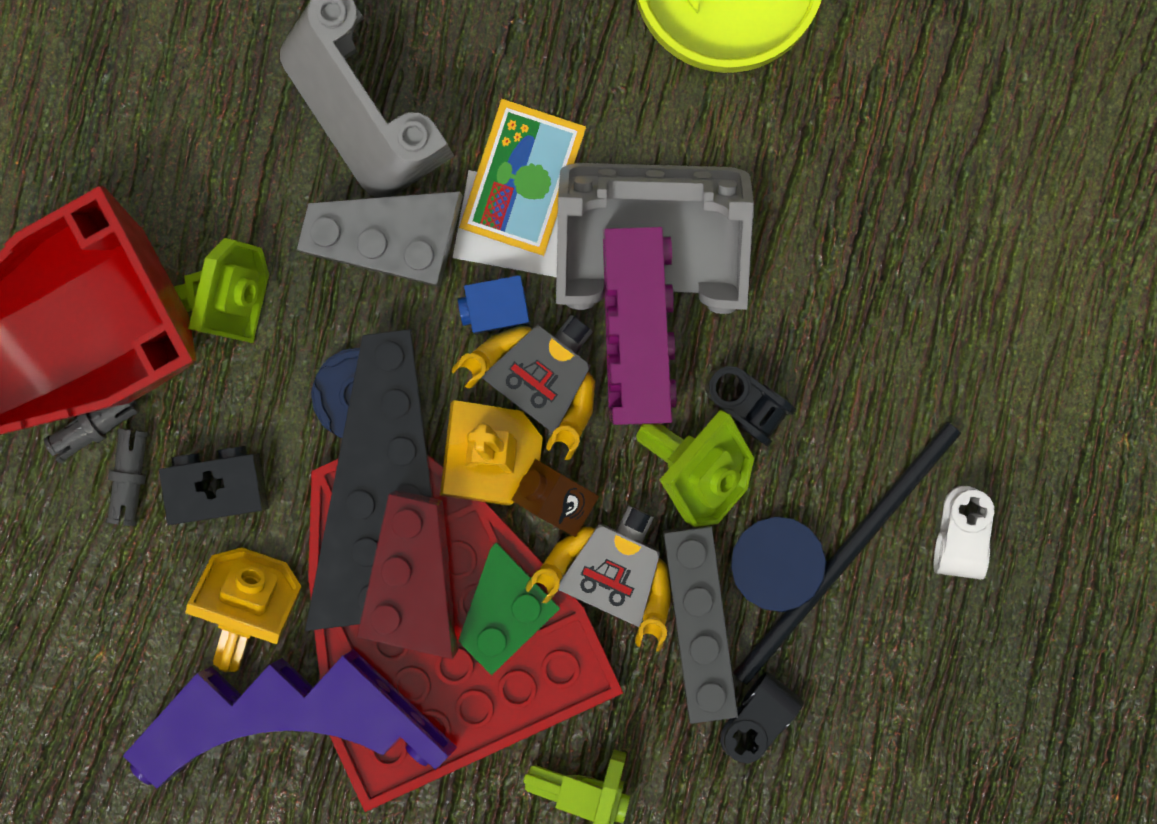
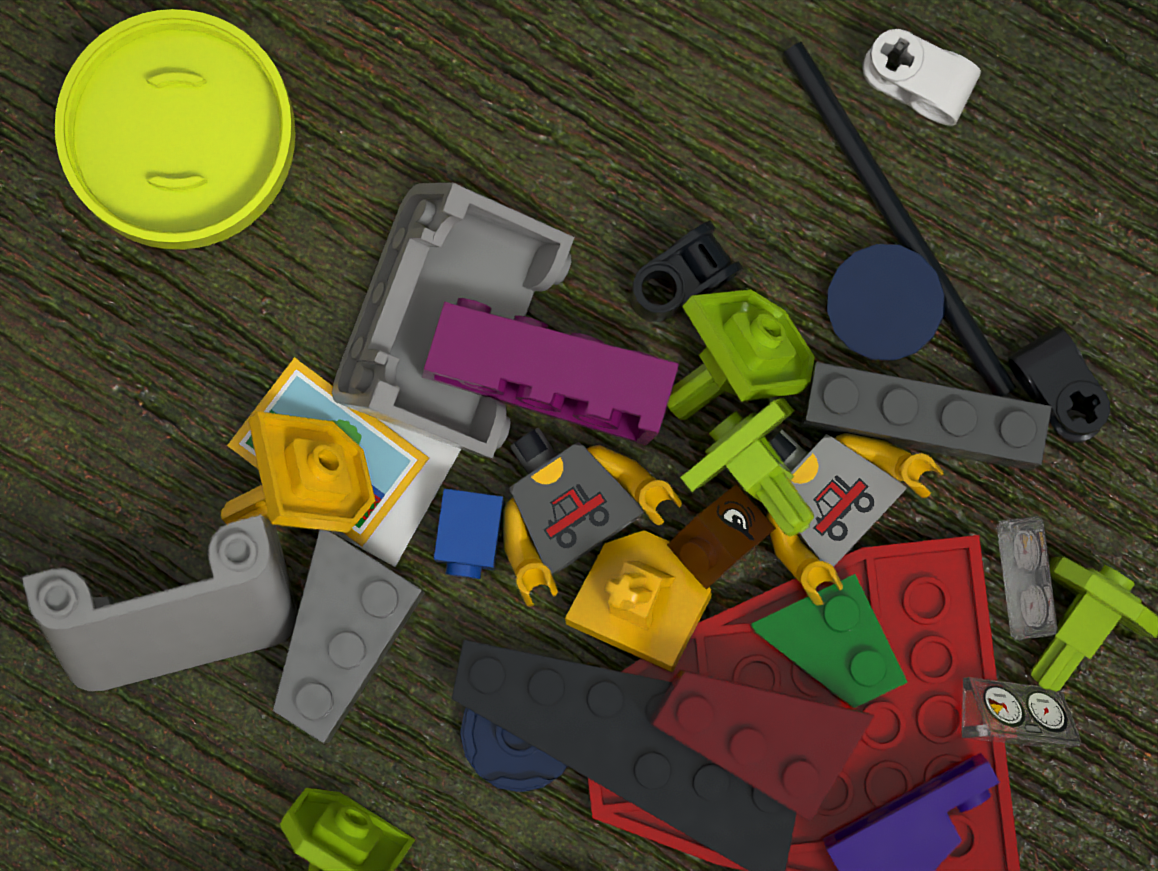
camera: 75 degrees left, 5 degrees down
none -> yellow piece [220,411,375,532]
none -> lime piece [680,398,814,537]
none -> slope [962,677,1081,749]
none -> clear slope [996,516,1057,640]

